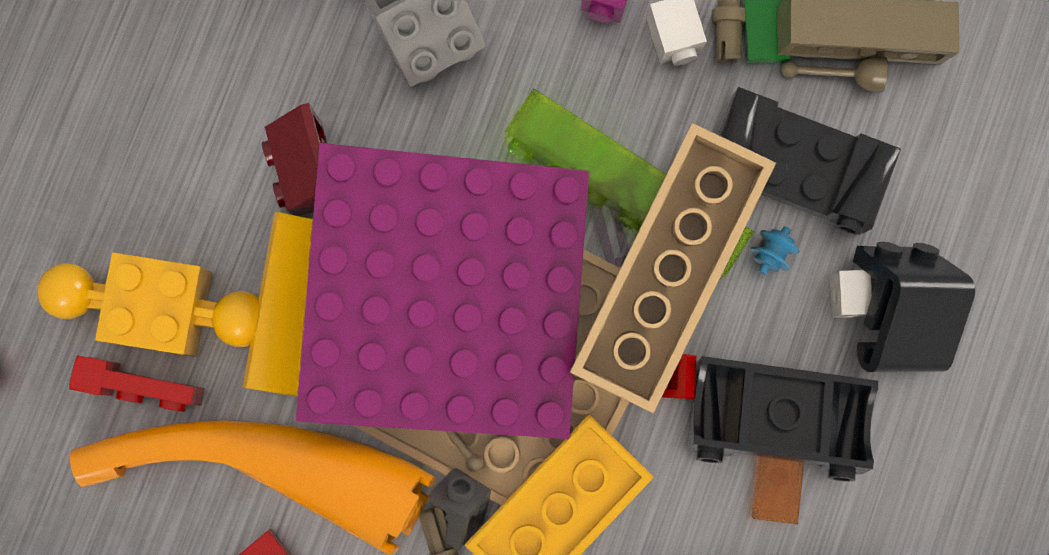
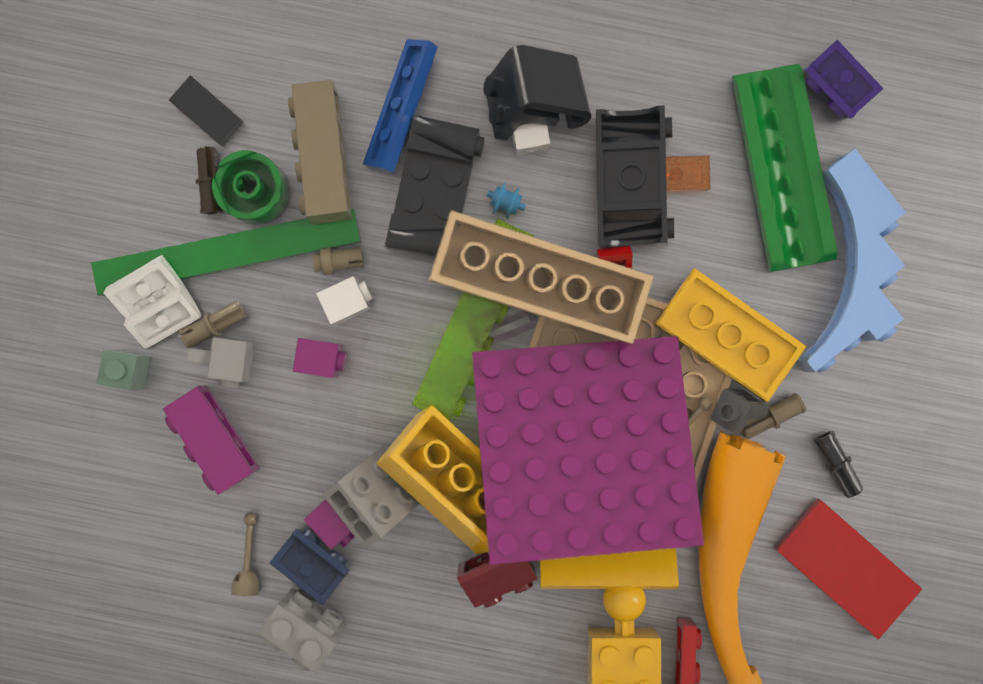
camera: 95 degrees left, 5 degrees up
dark tan hinge [781,57,888,92] -> none
none -> blue plate [363,39,438,173]
none -> yellow brick [376,405,489,554]

